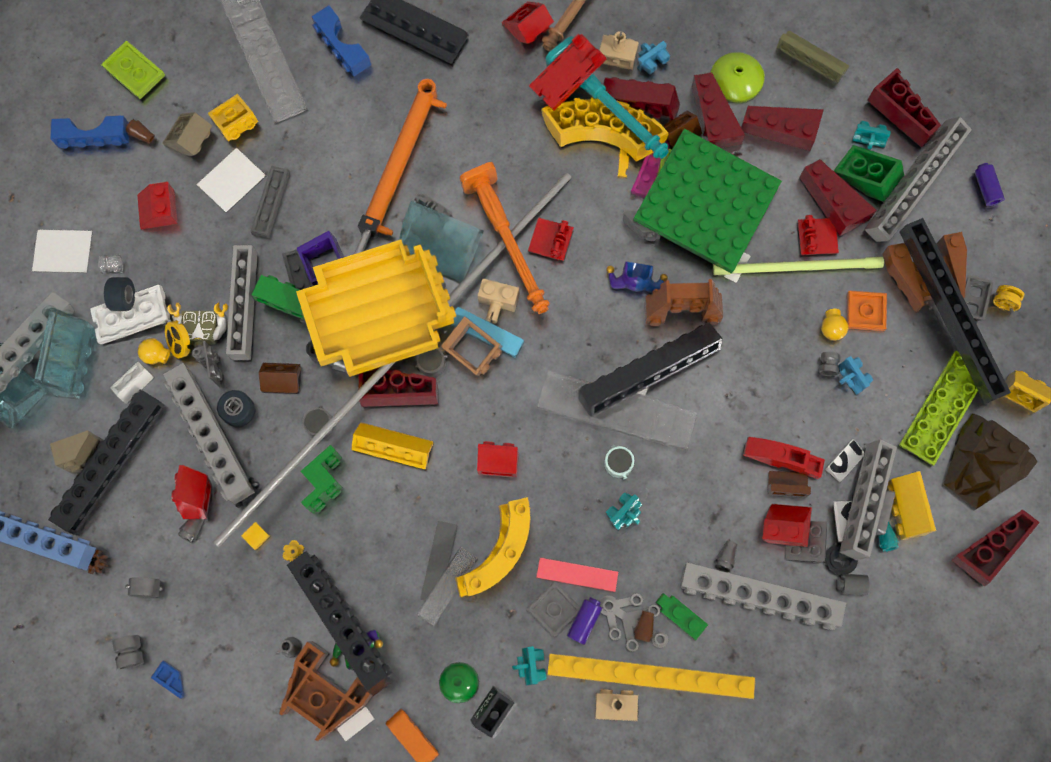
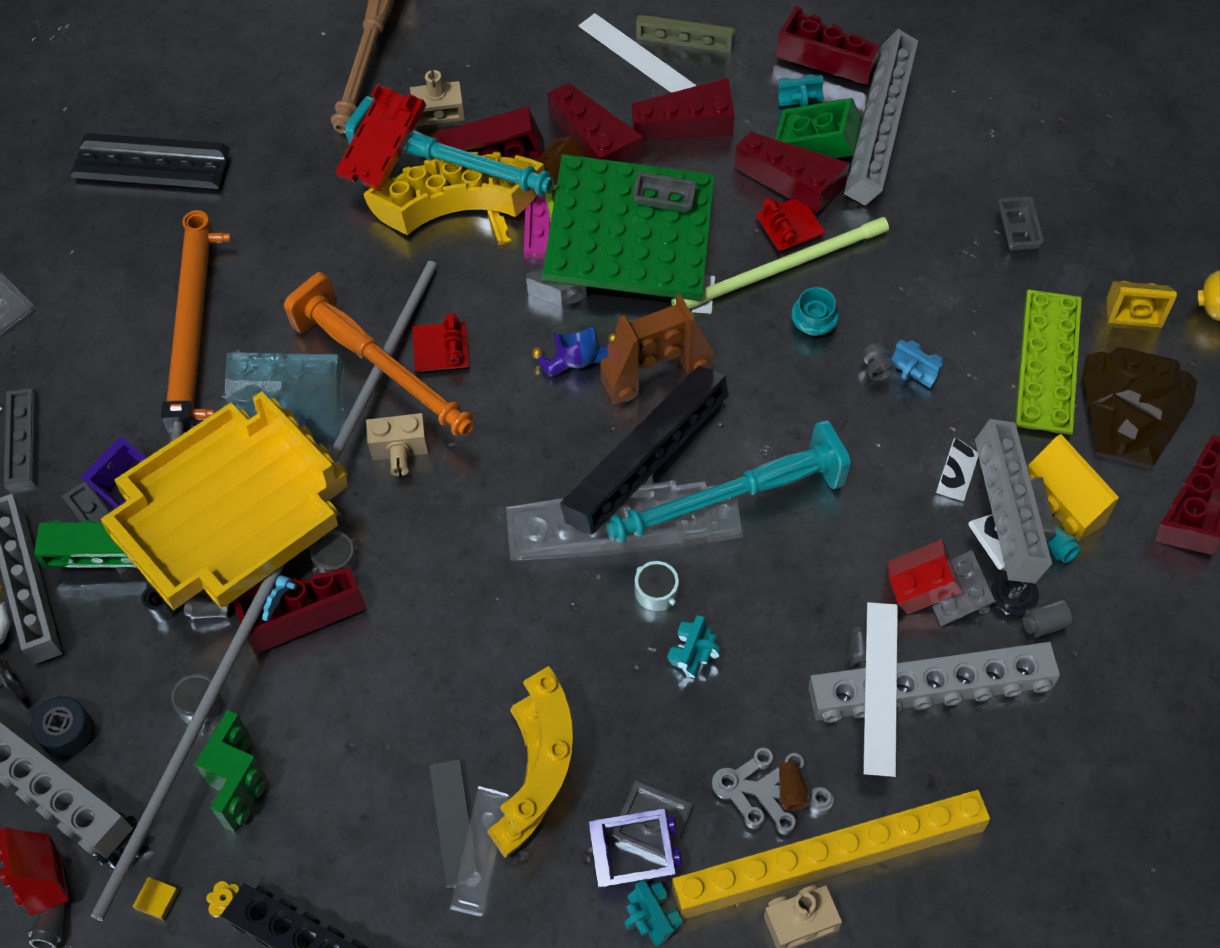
camera: 25 degrees left, 15 degrees down
reddish brown panel [259,363,301,393] -> none
blue arch [311,5,371,76] -> none
yellow panel [351,423,433,469] -> none
medium nougat window [441,316,503,376] -> none
medium azure tile [451,306,524,357] -> none
red slope [477,441,519,477] -> none
red slope [501,1,554,43] -> none
coral tile [537,558,618,592] -> none
dark purple brick [567,597,603,645] -> none
dark azure hips [637,41,670,74] -> none
green hinge [655,593,708,641] -> none
lime dish [711,52,764,103] -> none
red slope [743,437,825,479] -> none
reddish brown panel [767,471,811,497] -> none
yellow piece [821,309,848,341] -> none
orange tile [847,291,887,331] -> none
dark orange wedge [883,232,967,313] -> none
black brick [899,218,1011,404] -> none
dark purple brick [974,163,1005,206] -> none
yellow wheel [993,285,1025,311] -> none
none -> medium azure piece [262,575,297,621]
none -> white sticker [578,13,697,93]
none -> window [589,808,683,887]
none -> teal piece [606,420,851,543]
none -> flat silver piece [633,172,696,213]
none -> teal piece [791,287,840,336]
none -> white sticker [864,602,897,777]

